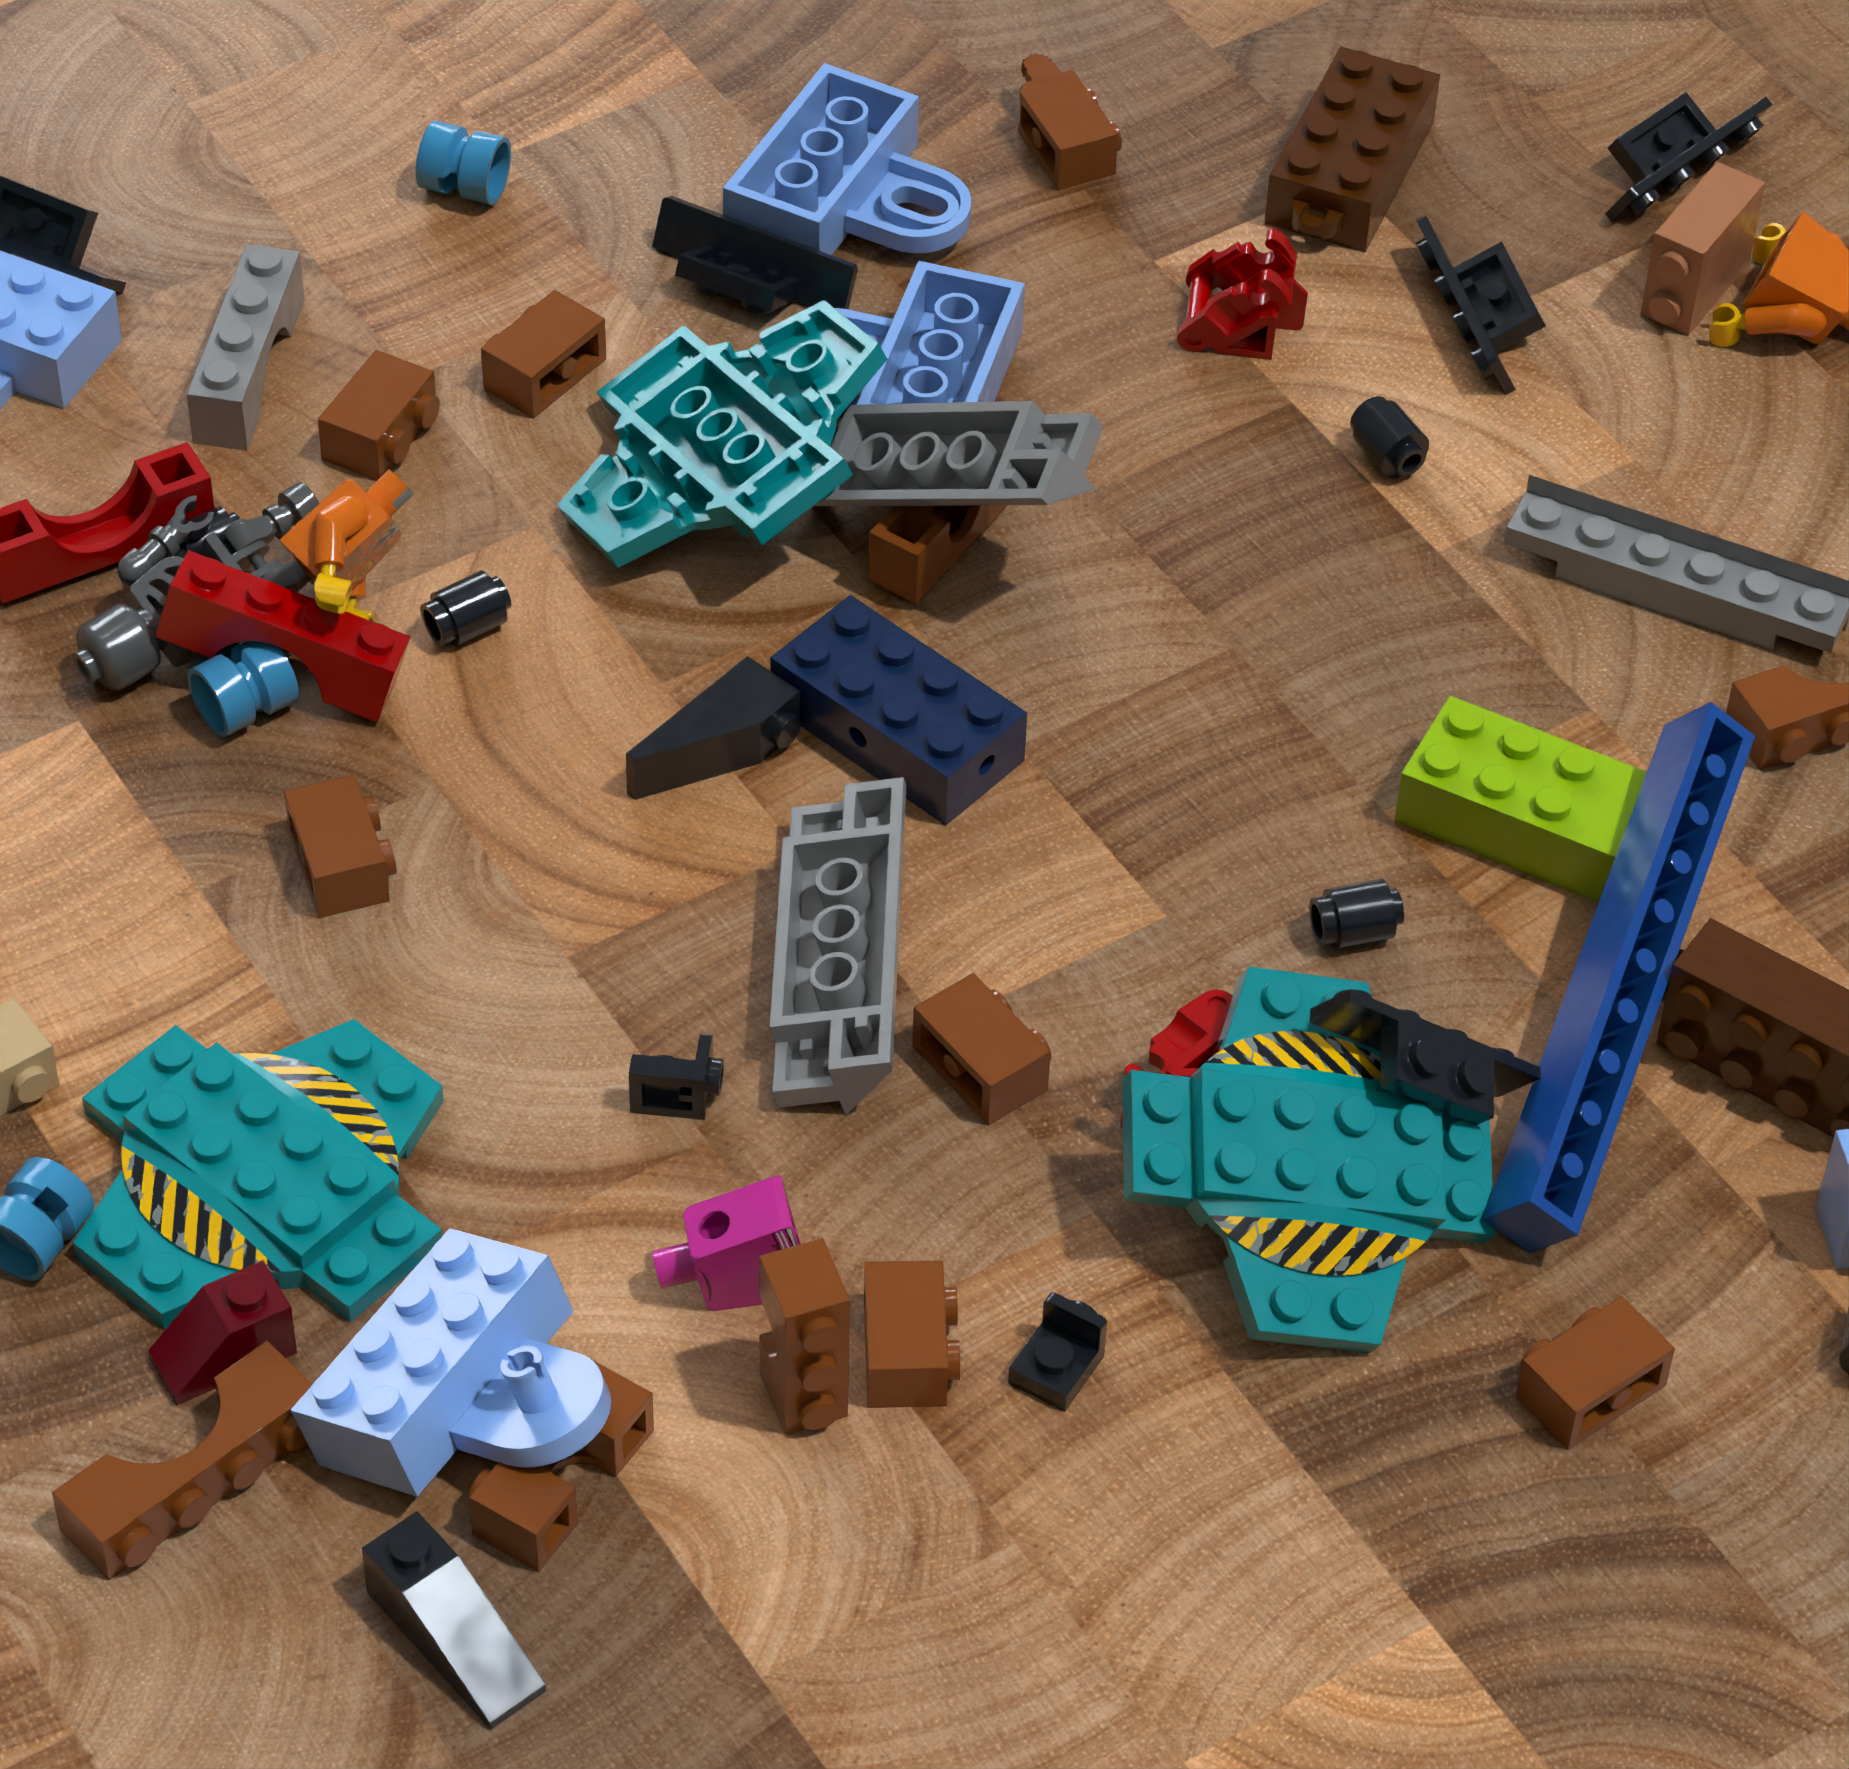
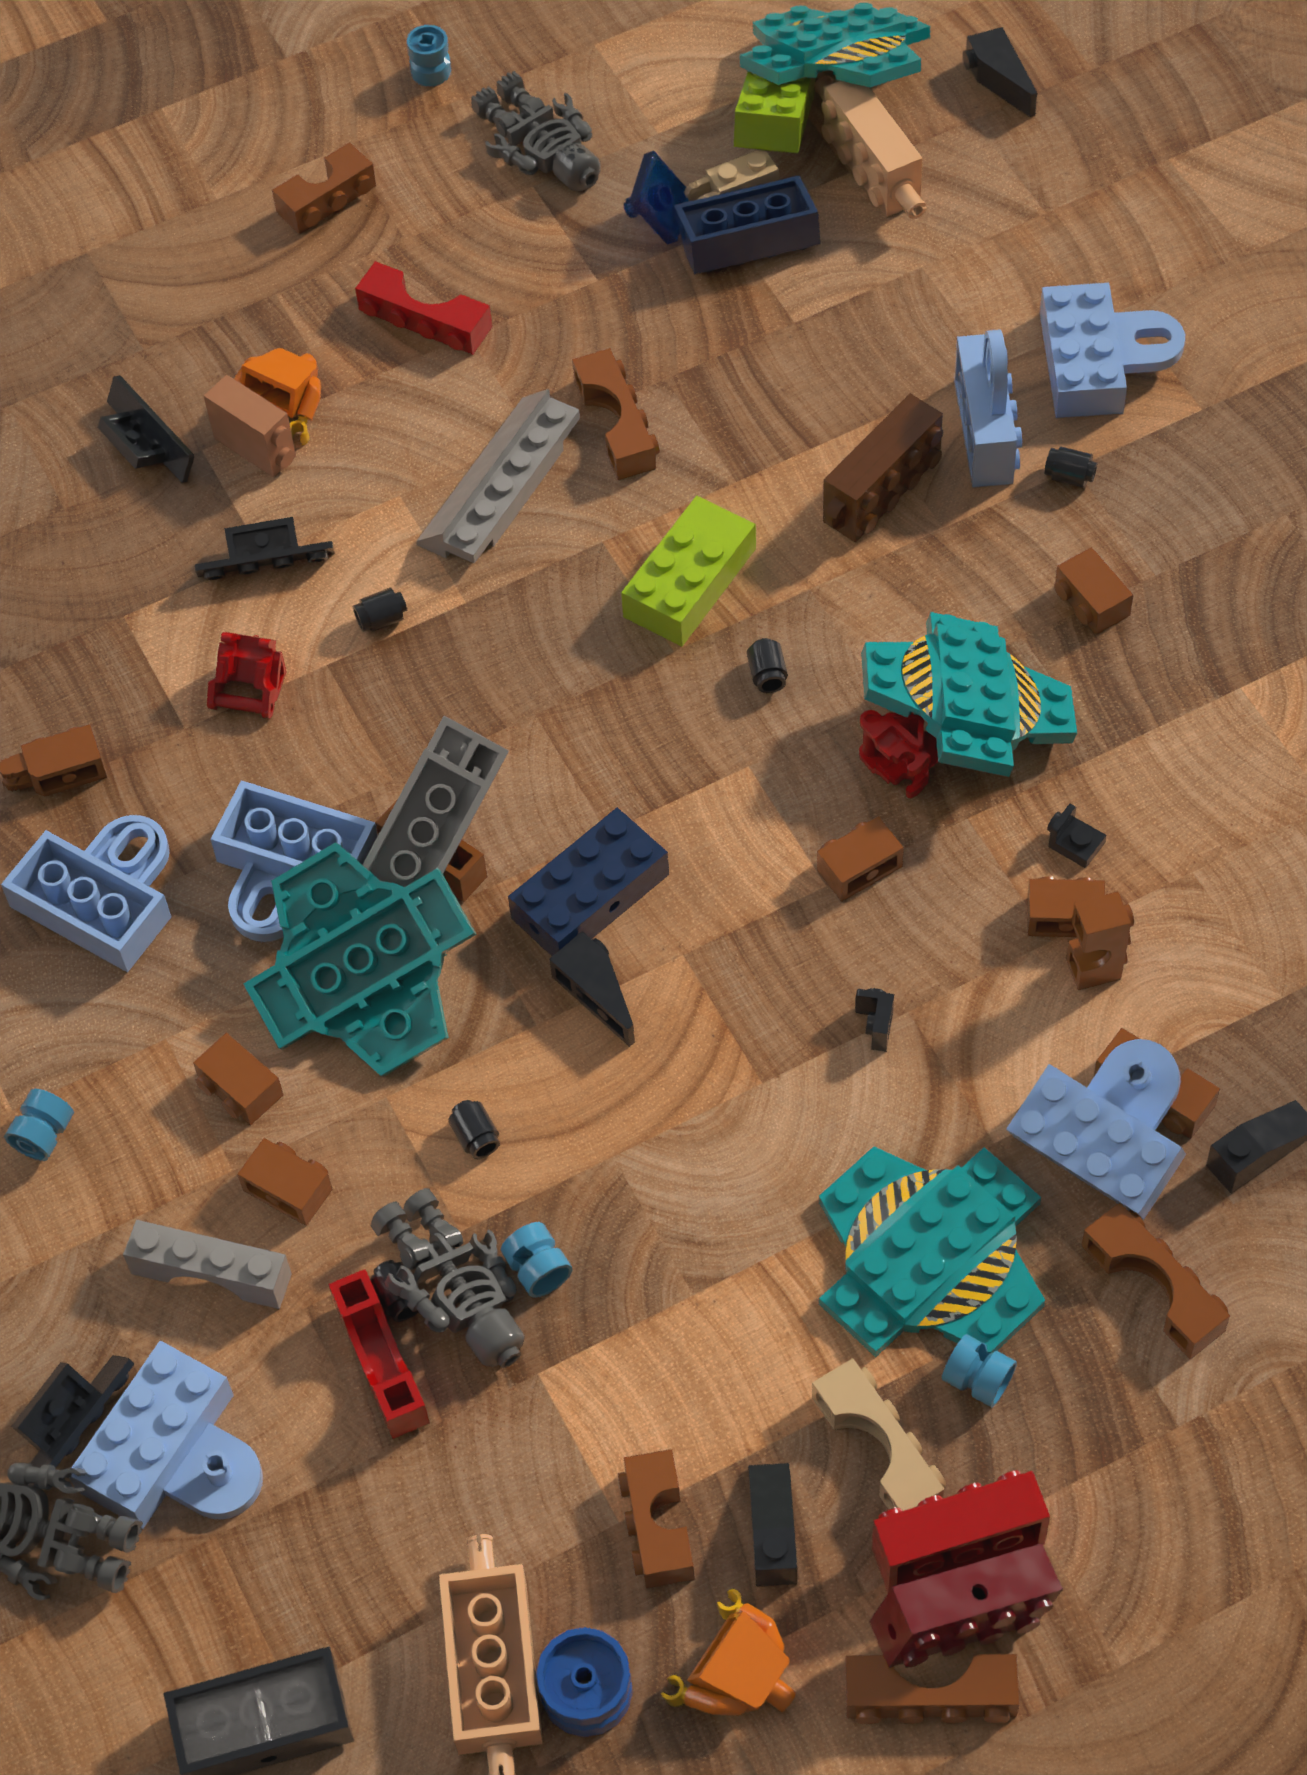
camera: 80 degrees left, 10 degrees up
dark red slope [148,1260,297,1406] -> none
red arch [155,550,411,723] -> none
orange torso [280,469,414,622] -> none
dark orange brick [284,774,397,918] -> none
black bracket [652,196,858,314] -> none
dark pink torso [652,1175,801,1311] -> none
light grey slope [769,777,906,1116] -> none
reddish brown piece [1265,46,1440,252] -> none
black bracket [1310,989,1541,1125] -> none
blue brick [1482,702,1755,1253] -> none

